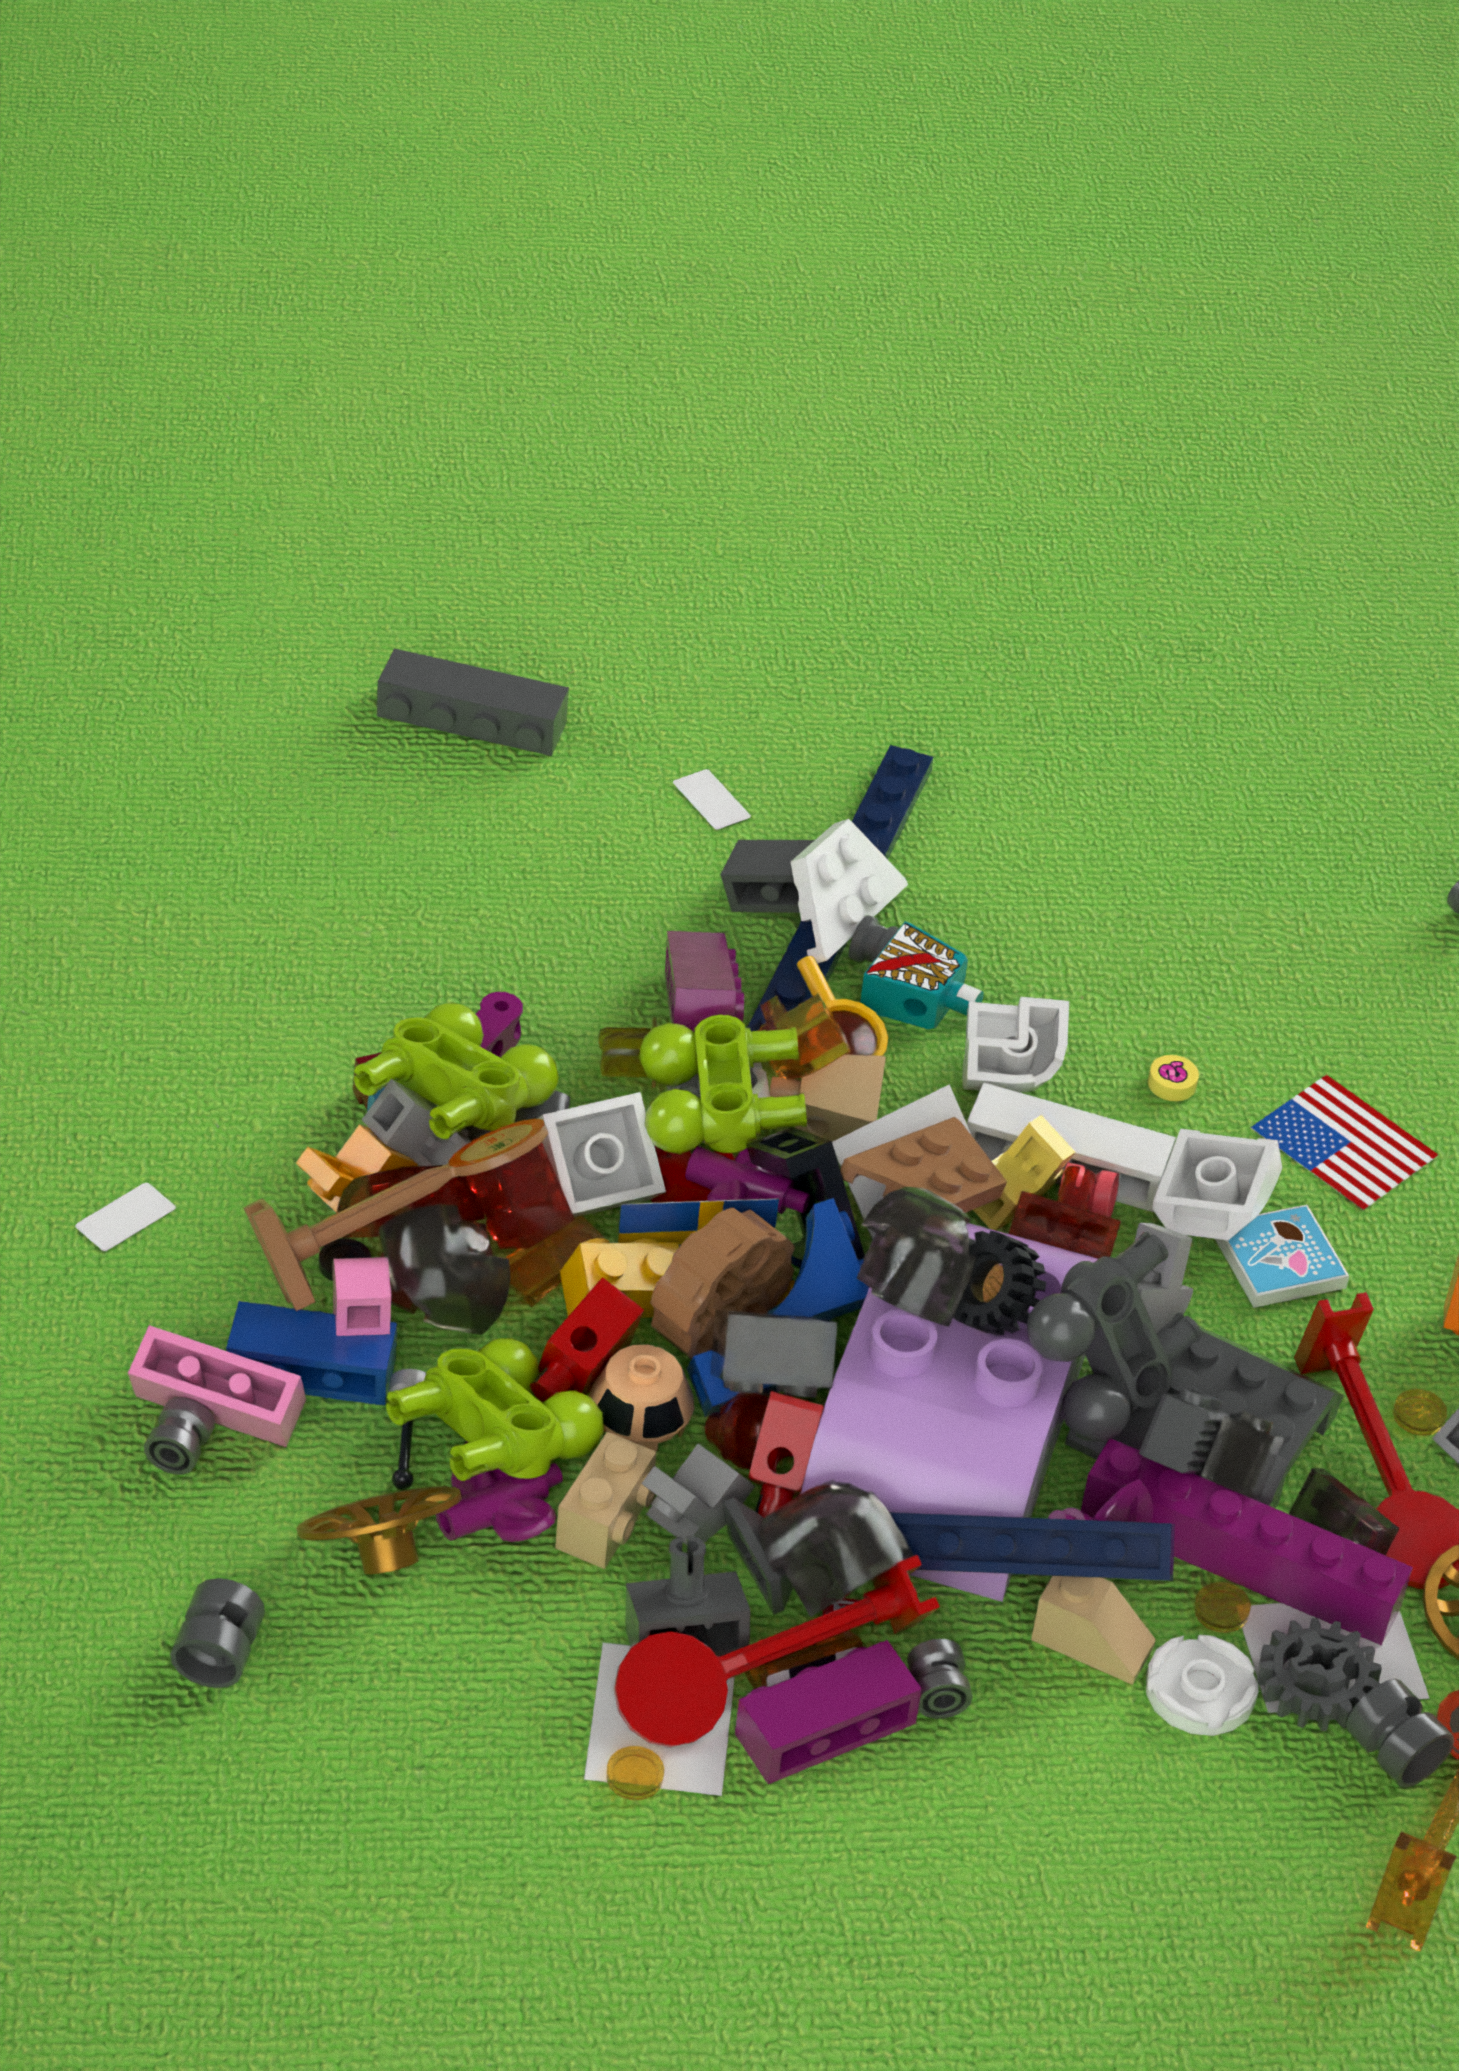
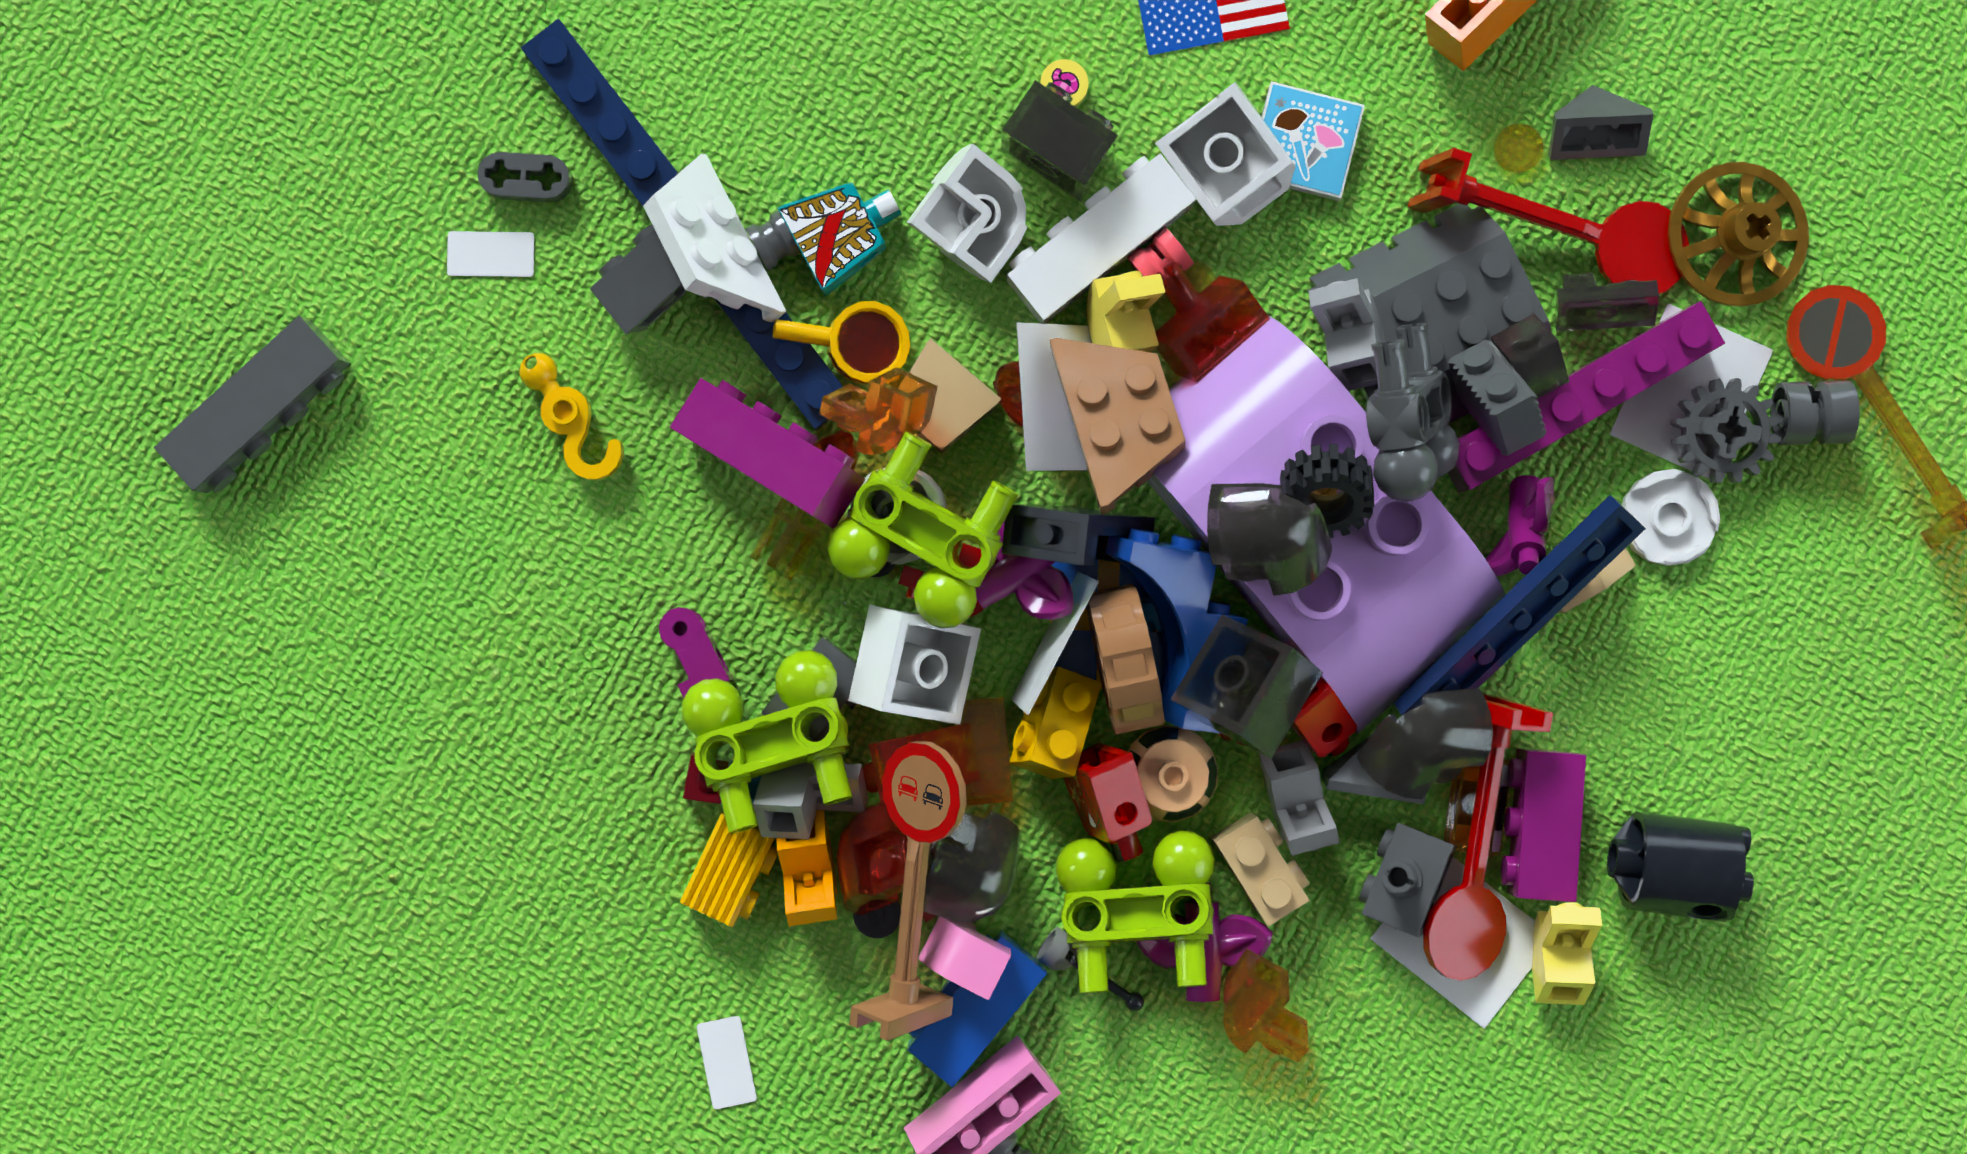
camera: 55 degrees left, 45 degrees up
pearl gold wheel [296,1486,462,1574] -> none
clear yellow piece [606,1746,664,1800] -> none
flat silver wheel [907,1639,972,1719] -> none
clear yellow piece [1194,1582,1251,1633] -> none
none -> dark grey beam [477,152,573,203]
none -> yellow piece [519,353,624,480]
none -> yellow brick [680,811,778,927]
none -> clear smoke brick [1001,80,1118,202]
none -> clear orange brick [1223,949,1309,1063]
none -> light yellow brick [1532,902,1602,1005]
none -> black cylinder [1607,811,1754,922]

